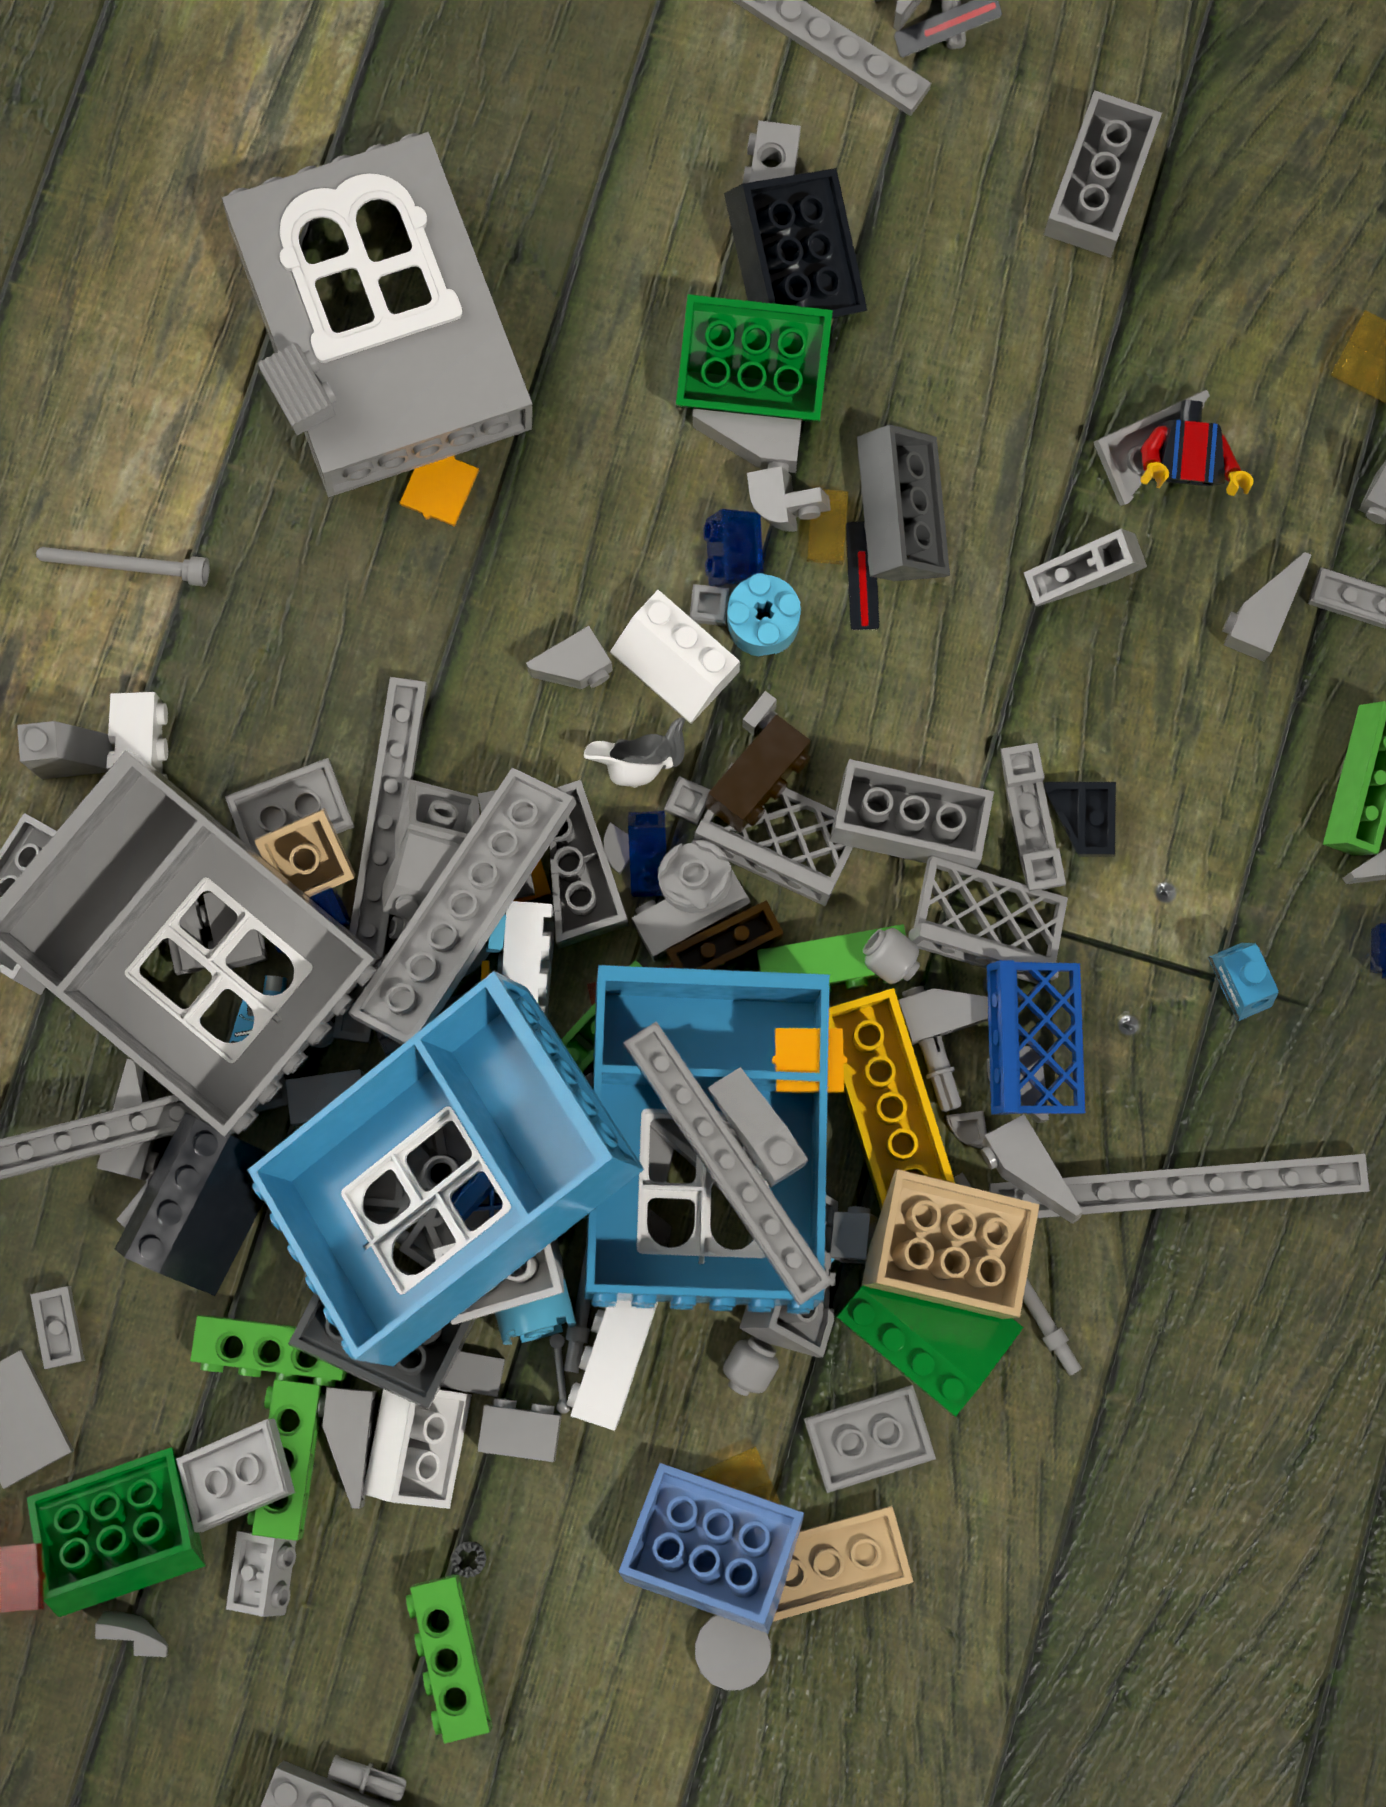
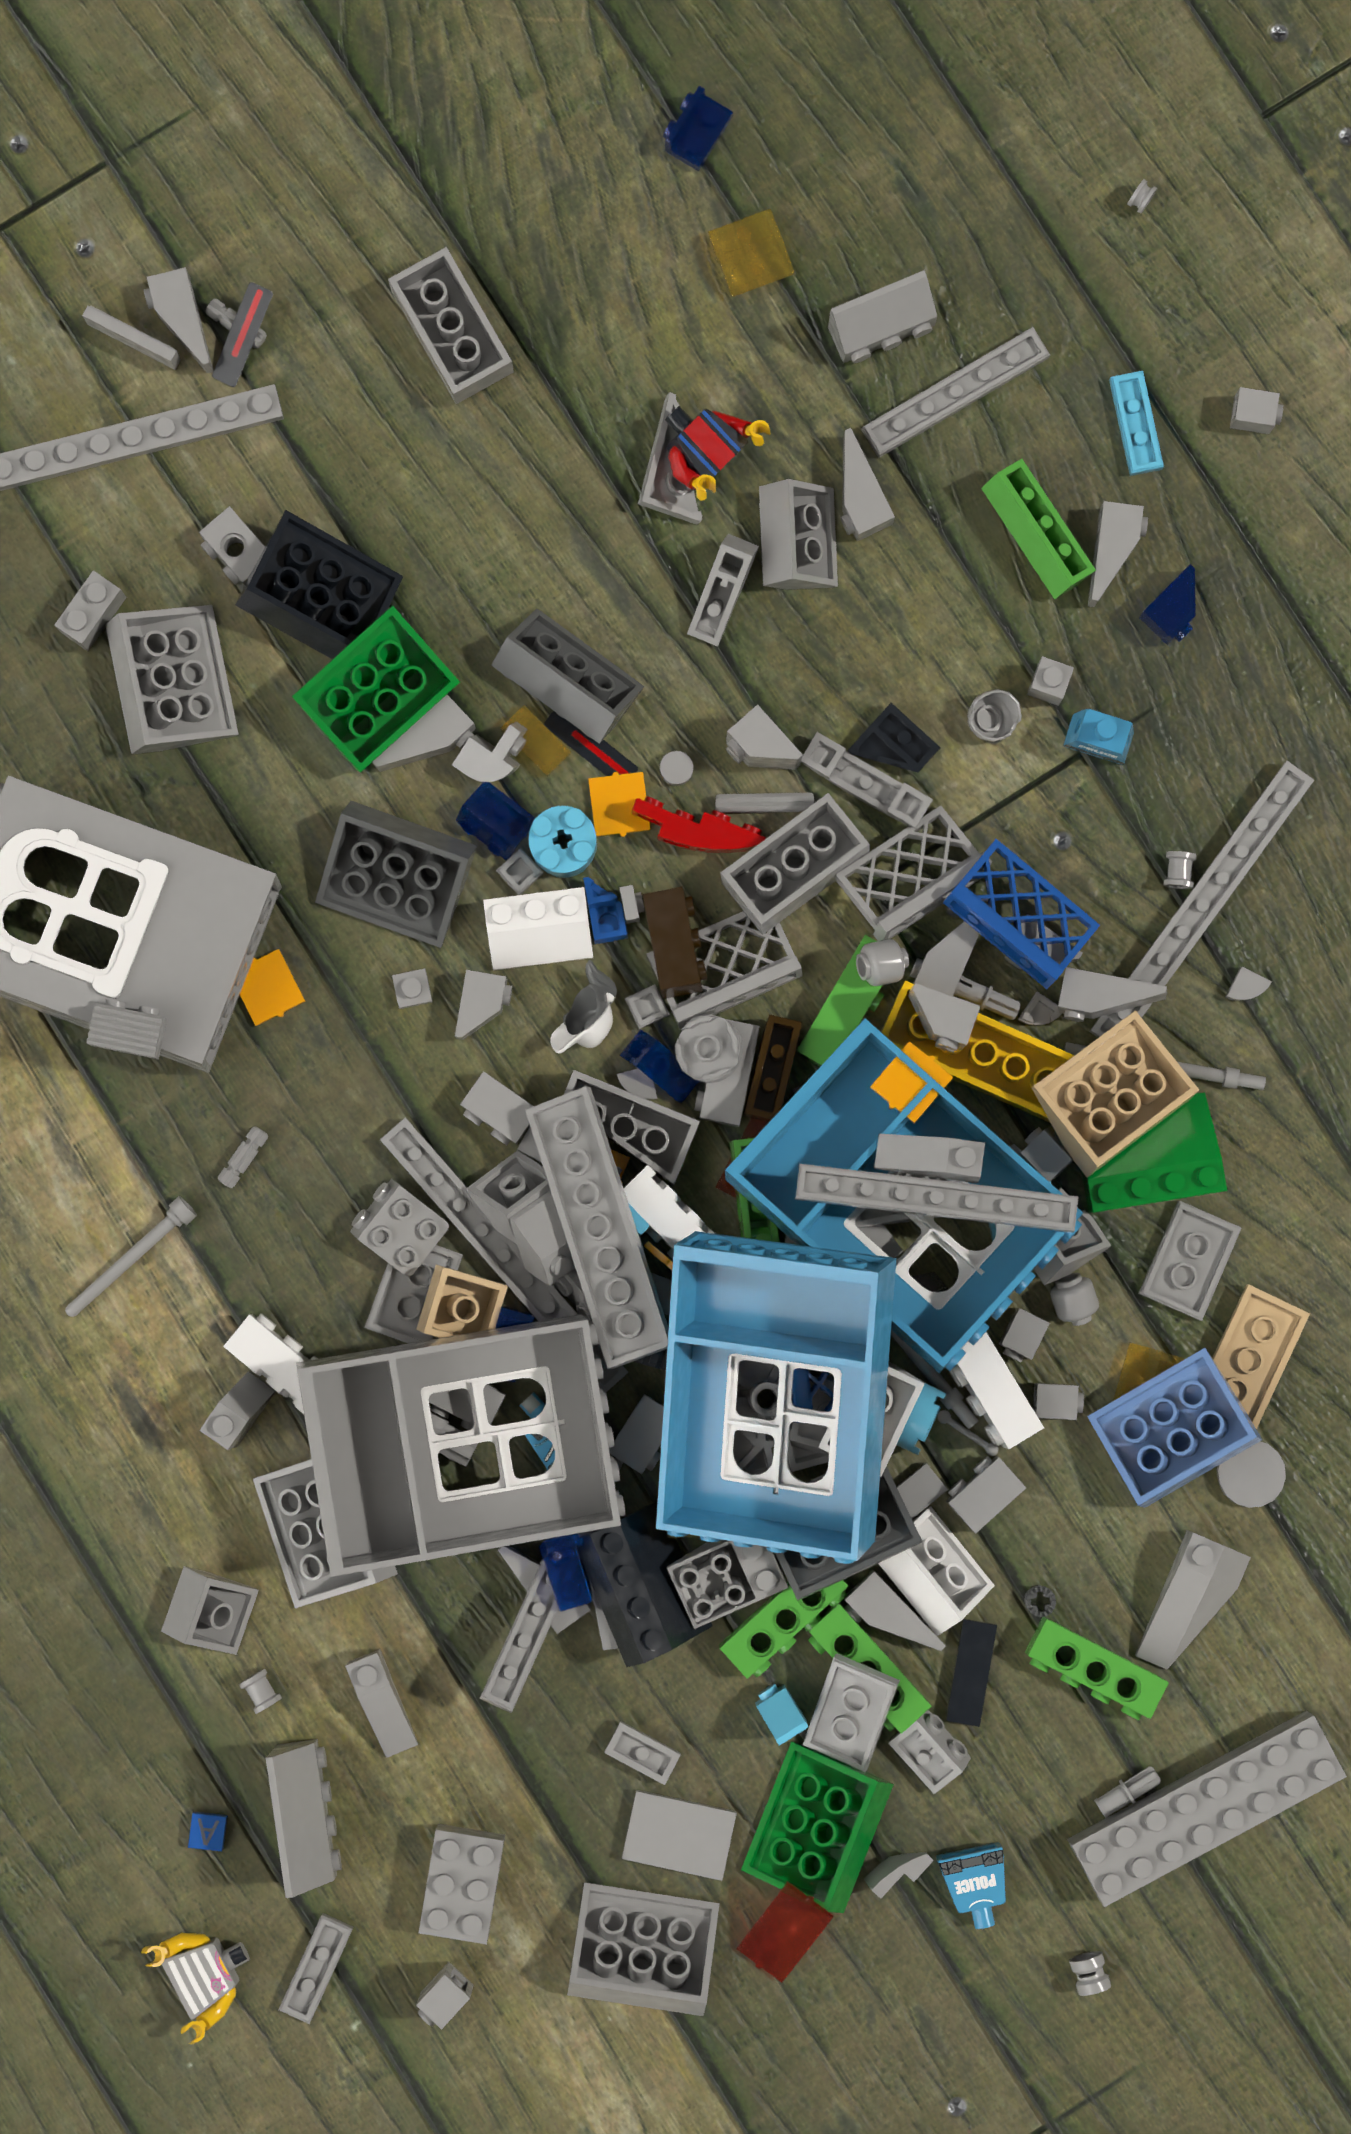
camera: 55 degrees left, 5 degrees up
none -> light grey brick [55,570,127,651]
none -> light grey slope [105,605,239,754]
none -> light grey axle [218,1126,268,1188]
none -> dark grey slope [315,801,477,948]
none -> light grey bracket [350,1178,449,1276]
none -> light grey plate [392,968,433,1009]
none -> light grey brick [460,1071,534,1146]
none -> clear blue bracket [539,1533,592,1612]
none -> blue slope [583,877,628,944]
none -> light orange piece [588,772,650,837]
none -> red slope [631,796,766,853]
none -> light grey tile [660,751,693,786]
none -> light grey slope [667,1540,789,1629]
none -> light grey axle [715,793,814,813]
none -> light grey slope [726,704,803,770]
none -> medium azure slope [755,1684,808,1746]
none -> light grey slope [759,479,838,590]
none -> light grey slope [908,983,980,1053]
none -> dark azure torso [936,1842,1006,1929]
none -> black tile [945,1618,997,1727]
none -> light grey hair [967,689,1022,742]
none -> light grey brick [999,1308,1050,1362]
none -> light grey brick [1027,656,1074,706]
none -> light grey brick [1033,1383,1084,1420]
none -> light grey wedge [1135,1530,1251,1670]
none -> light grey bush [1163,851,1196,889]
none -> light grey tile [1225,967,1272,1001]

